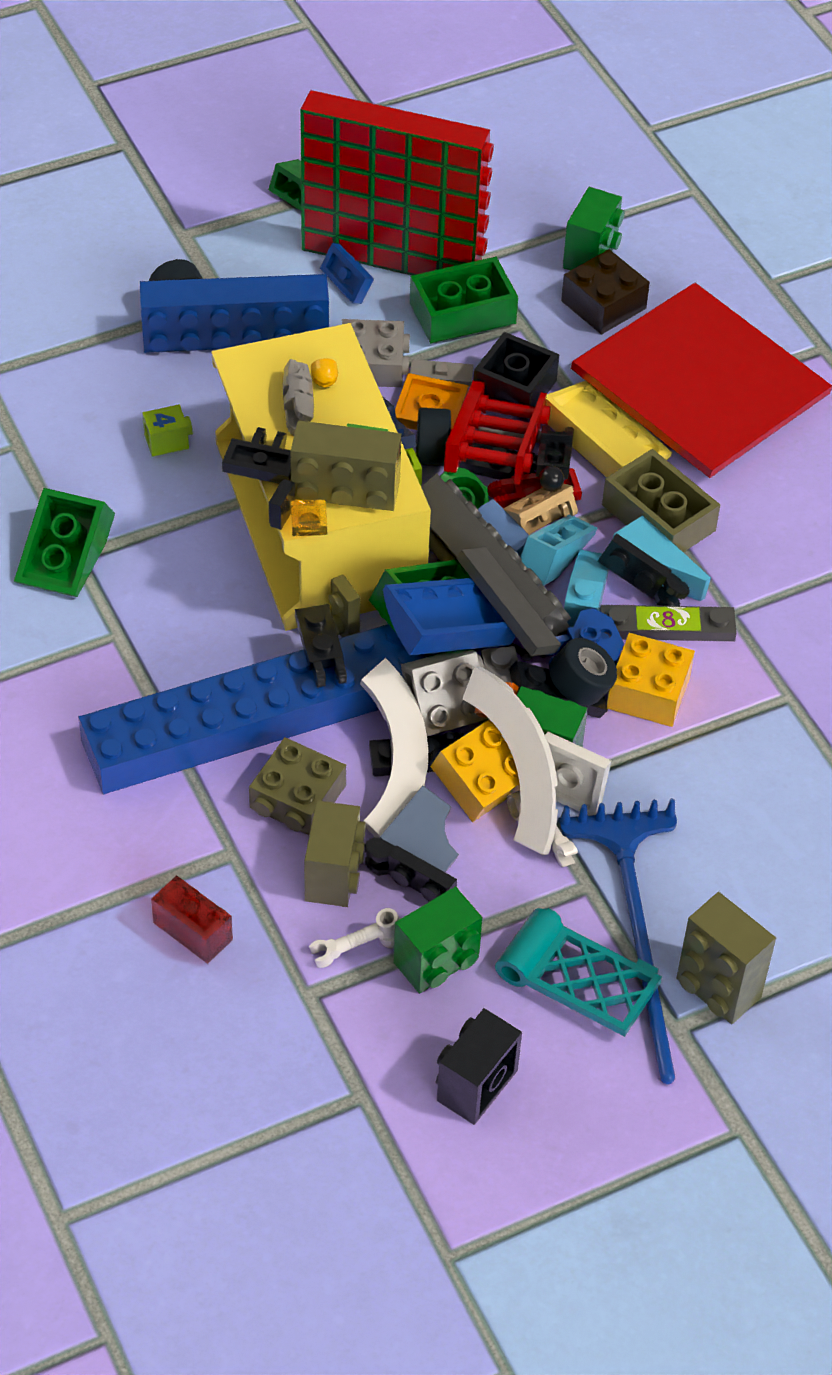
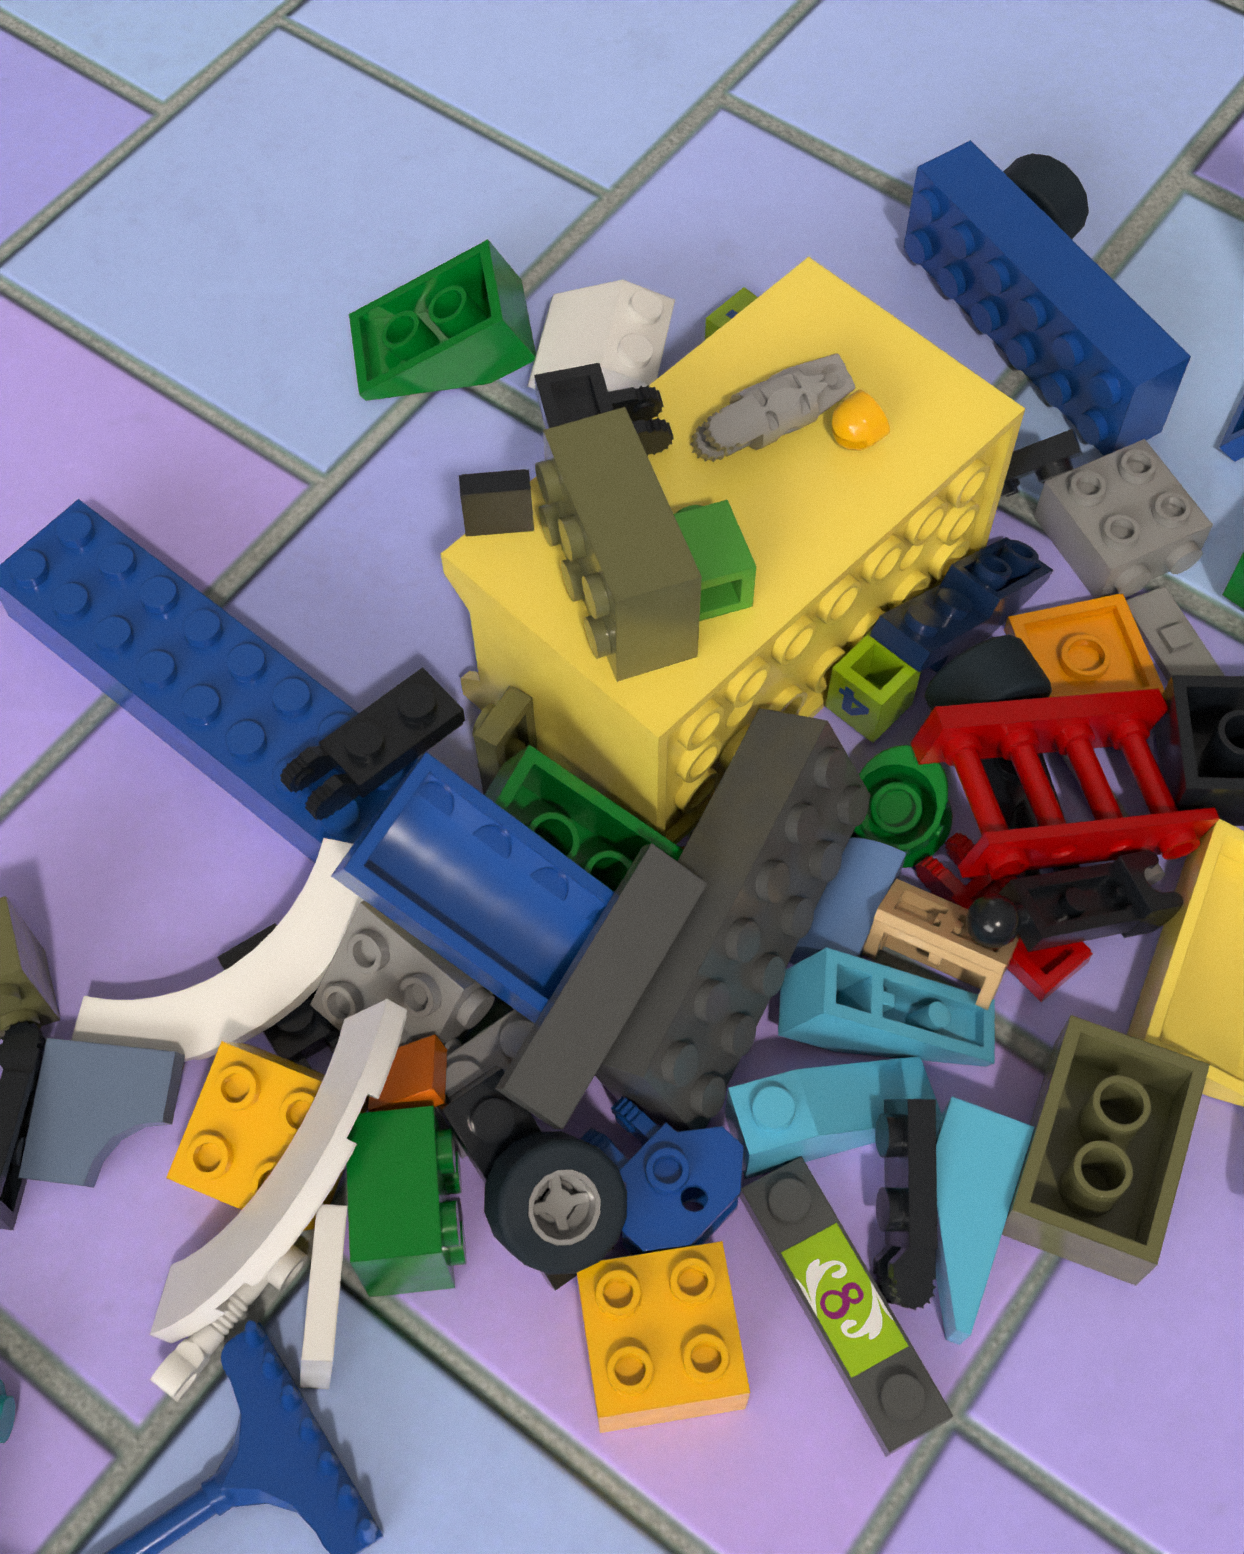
camera: 65 degrees right, 10 degrees up
olive brick [249,737,346,835] -> none
clear yellow plate [291,500,327,536] -> none
none -> white slope [527,279,675,392]

